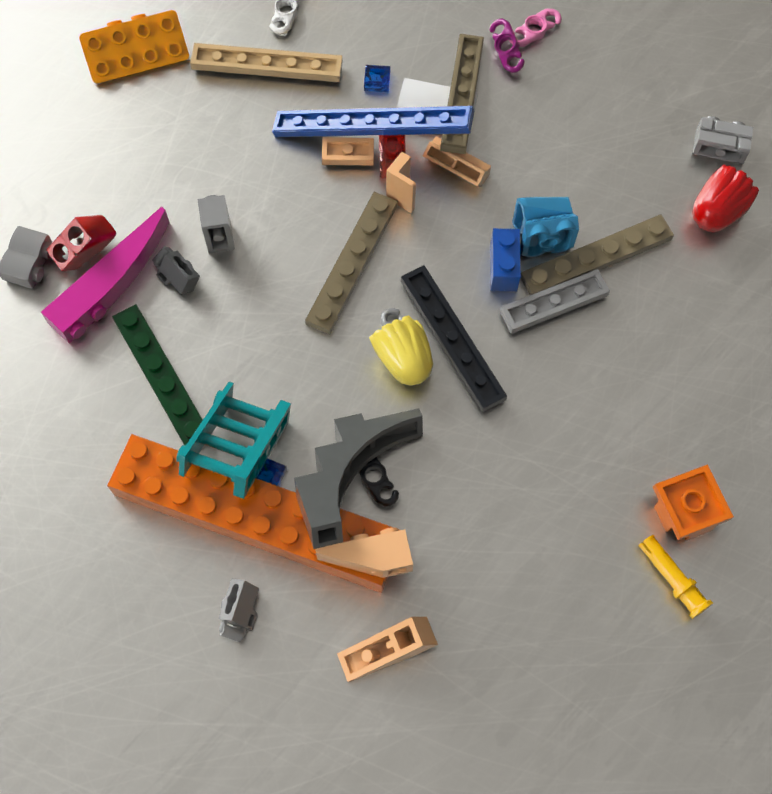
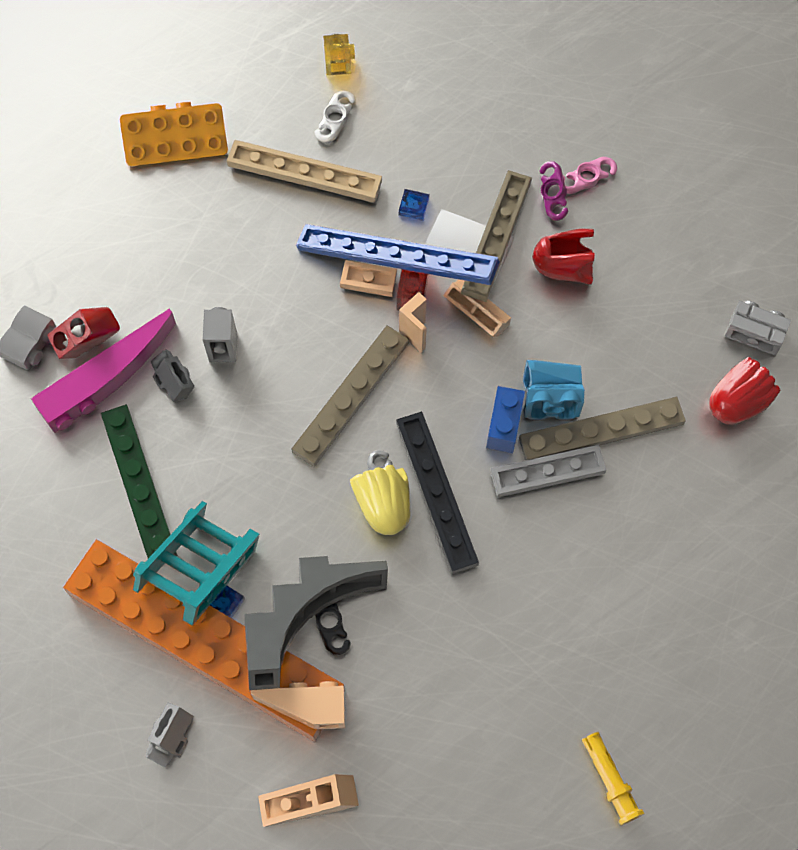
camera: 10 degrees right, 0 degrees up
orange panel [653,464,734,541] -> none
none -> red hair [532,228,595,285]

